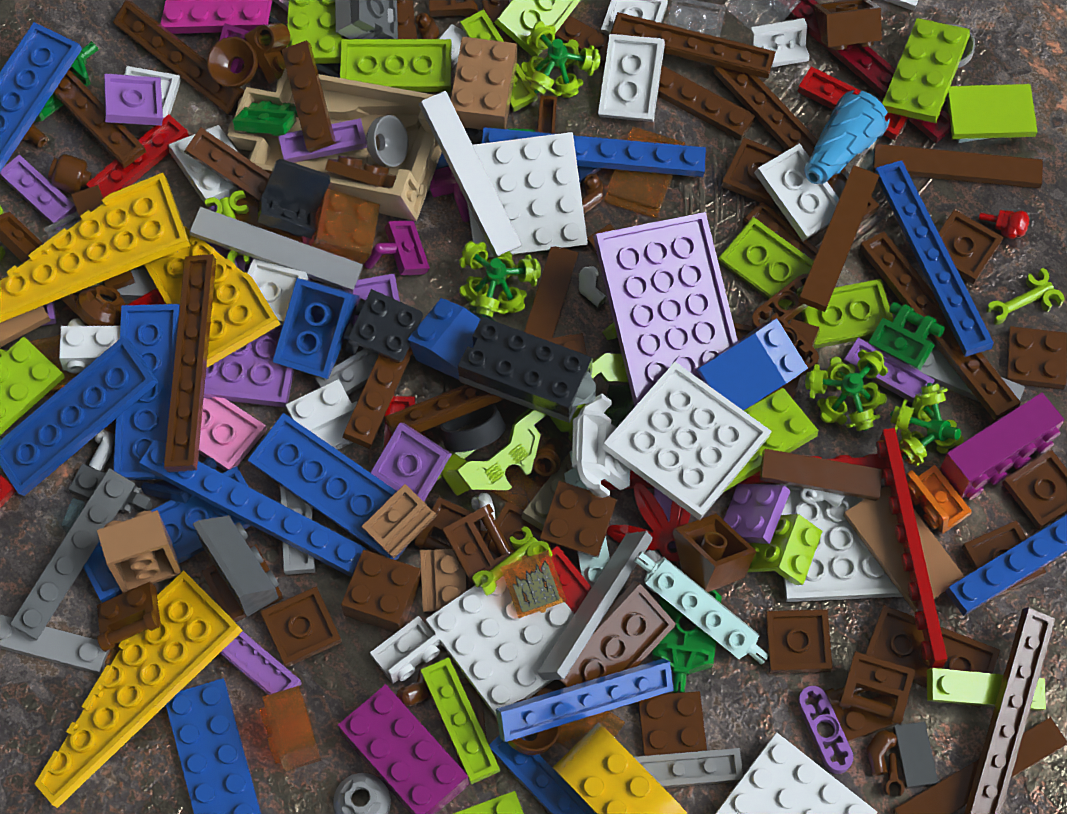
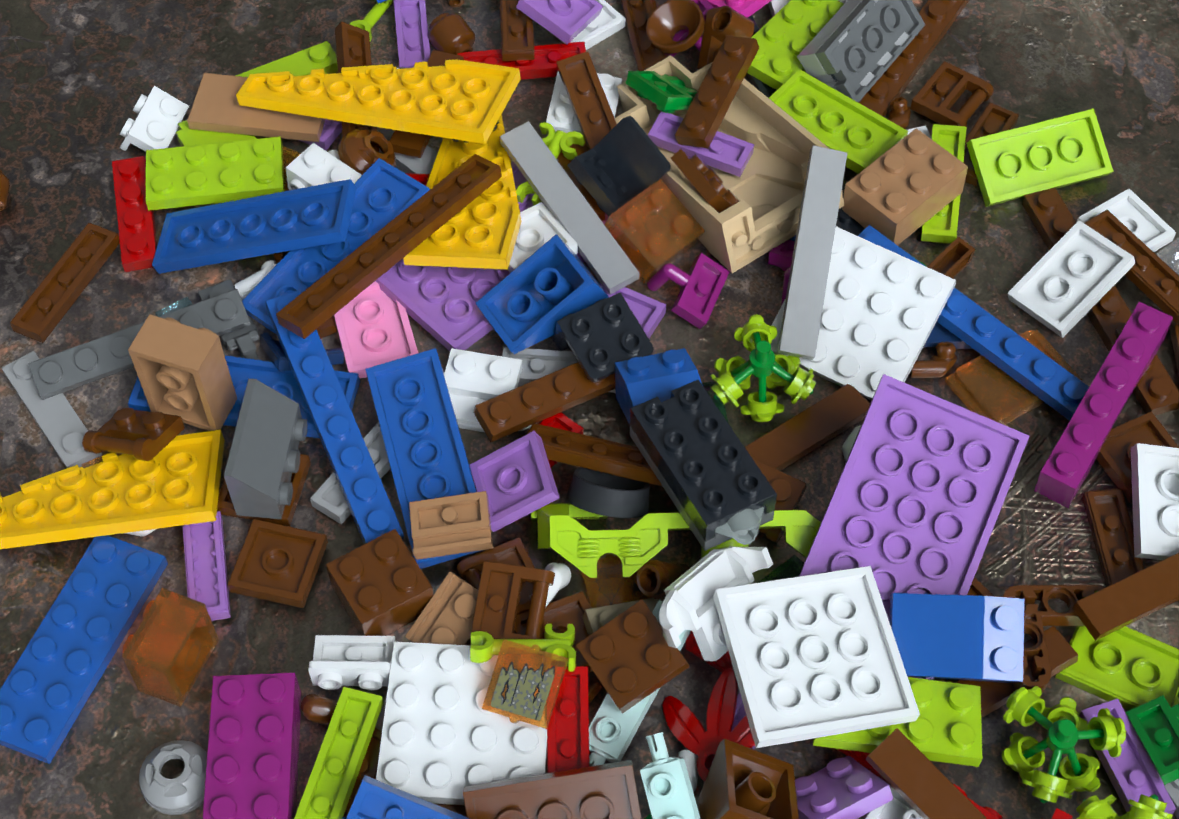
camera: 40 degrees right, 10 degrees down
light grey piece [365,115,408,167] -> none
lime plant [520,21,600,98] -> none
light grey tile [537,531,653,680] -> none
lime tile [718,217,814,310] -> none
none -> magenta arch [1034,302,1173,508]

